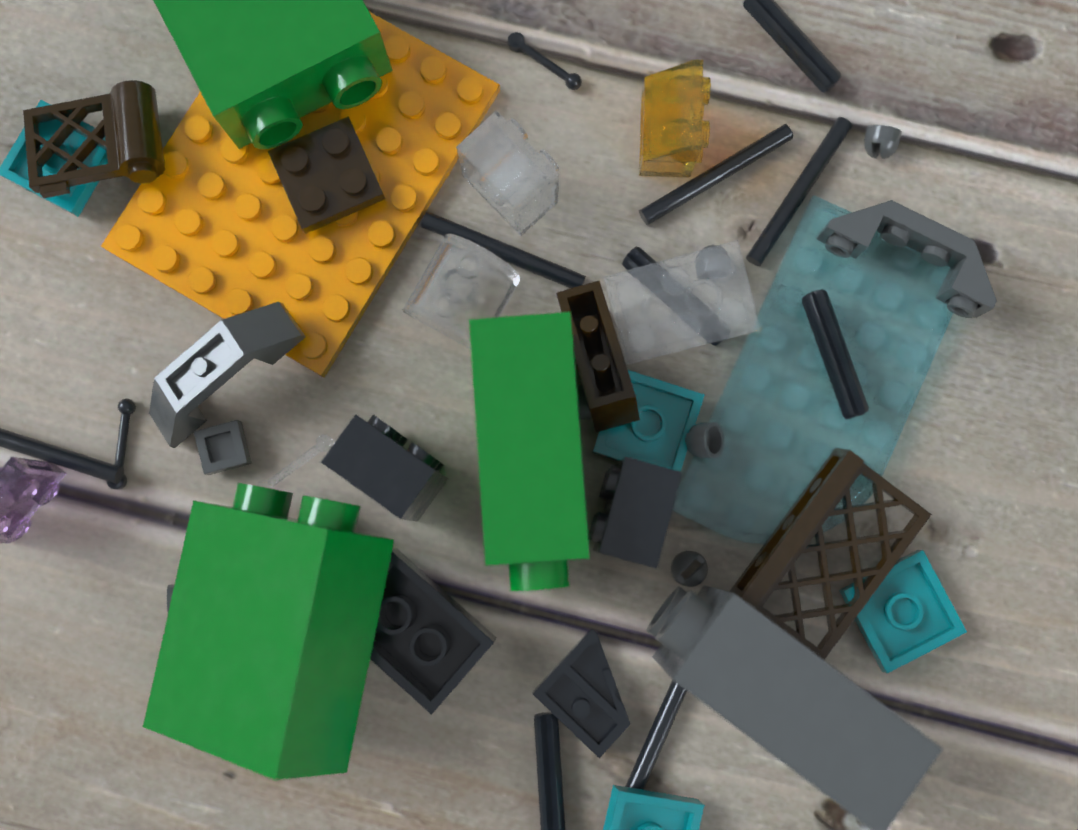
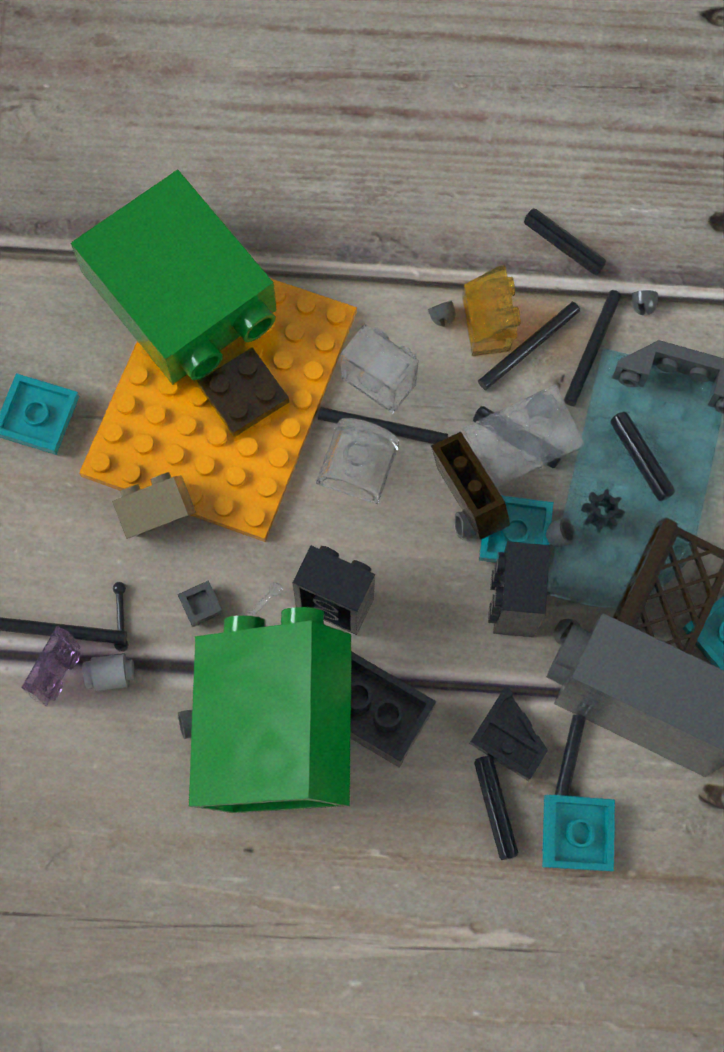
camera: 15 degrees left, 10 degrees down
dark brown piece [23,80,165,198] -> none
dark grey slope [149,302,306,448] -> none
green brick [469,312,590,591] -> none
black hinge [508,32,582,90] -> none
none -> light grey brick [83,653,135,691]
none -> dark tan piece [112,472,196,539]
none -> dark grey hinge [428,300,456,327]
none -> black gear [581,489,625,533]

